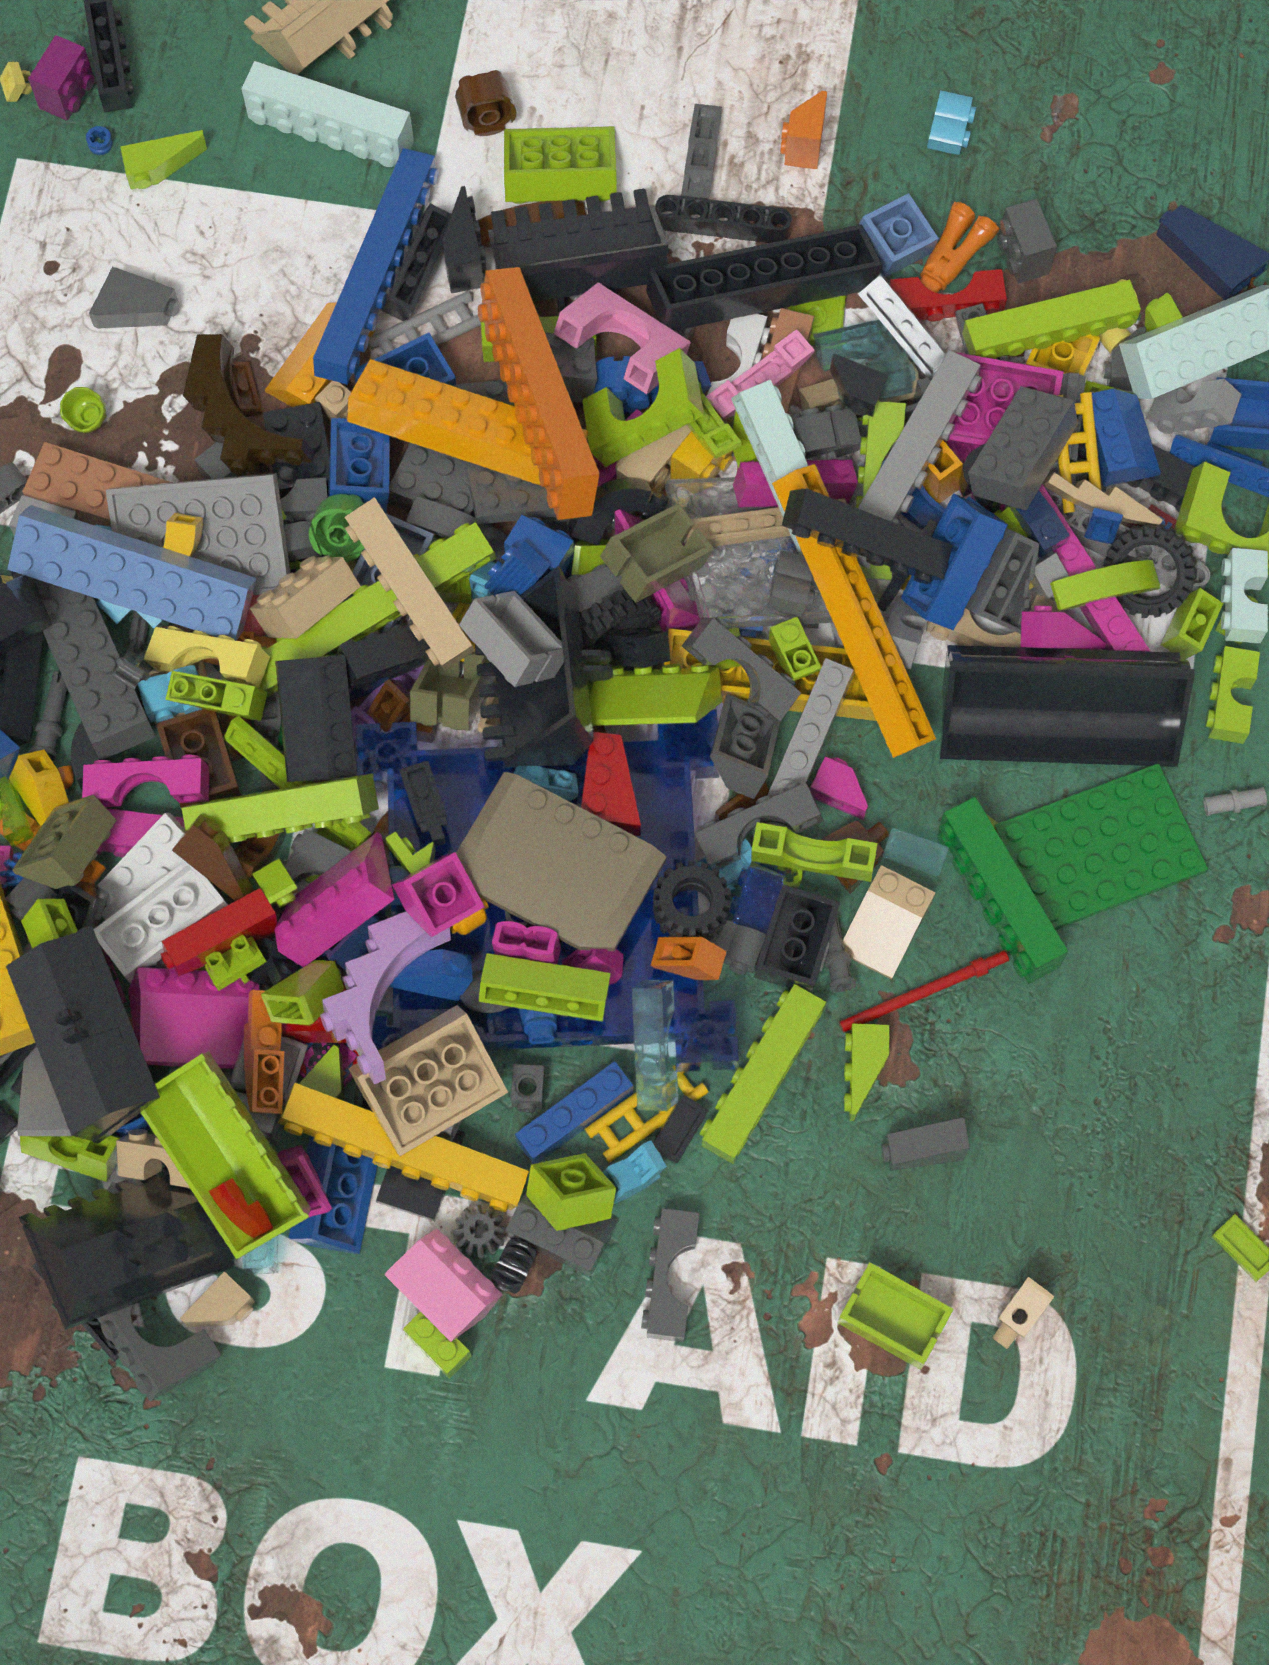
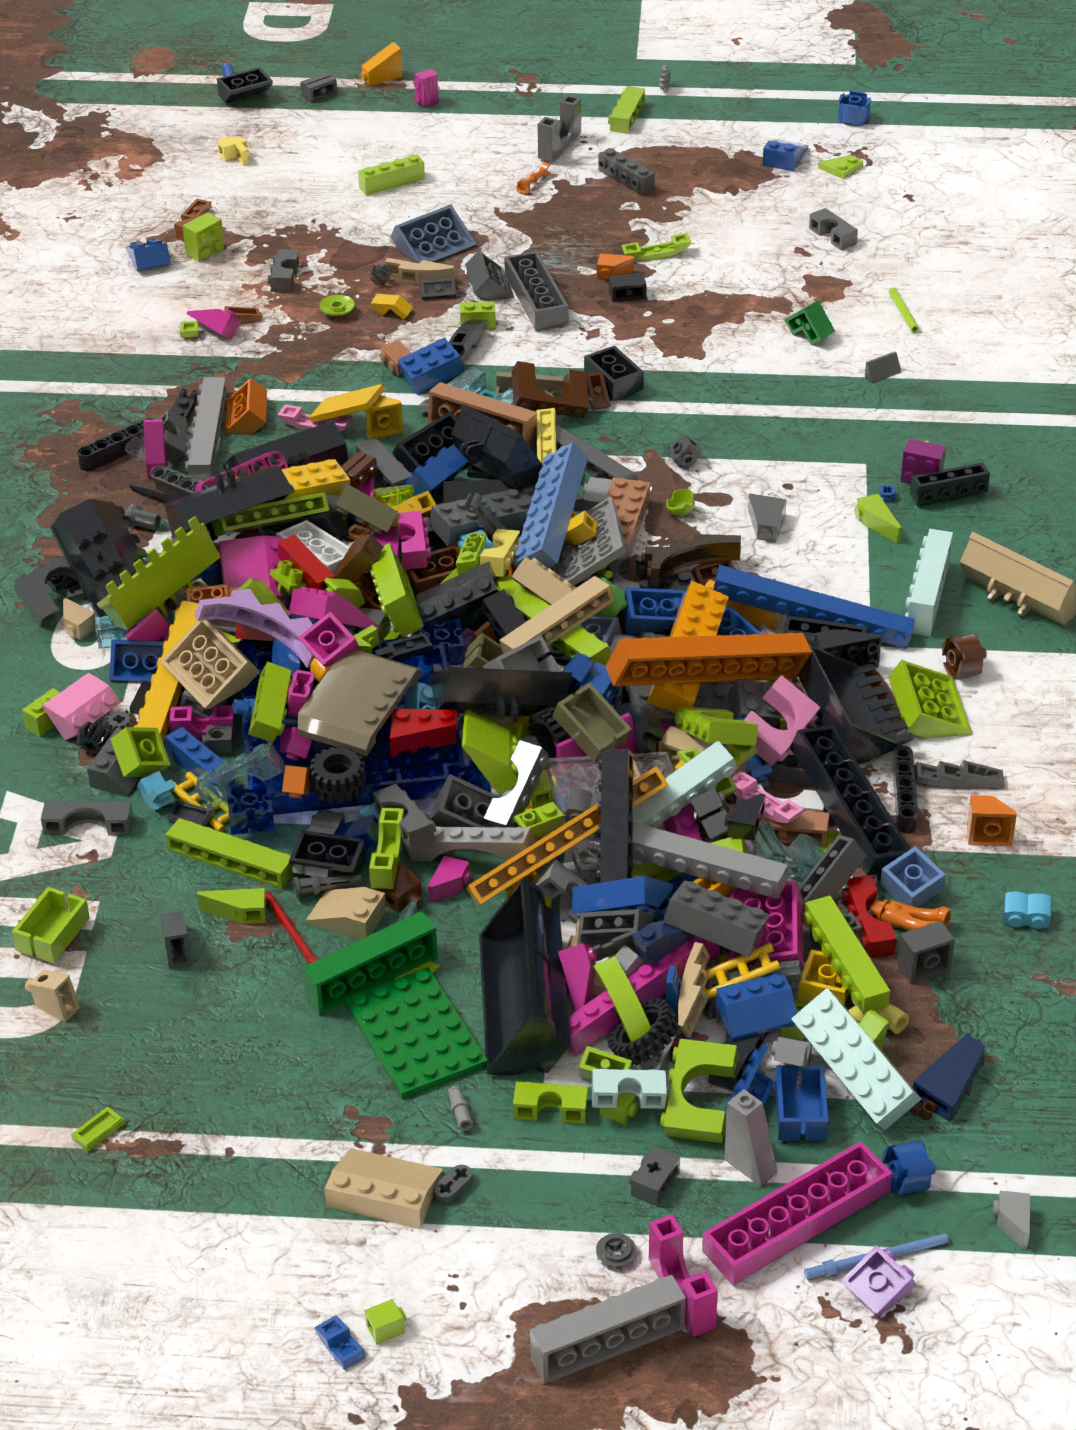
camera: 85 degrees right, 30 degrees down
none -> dark pink arch [170,705,236,739]

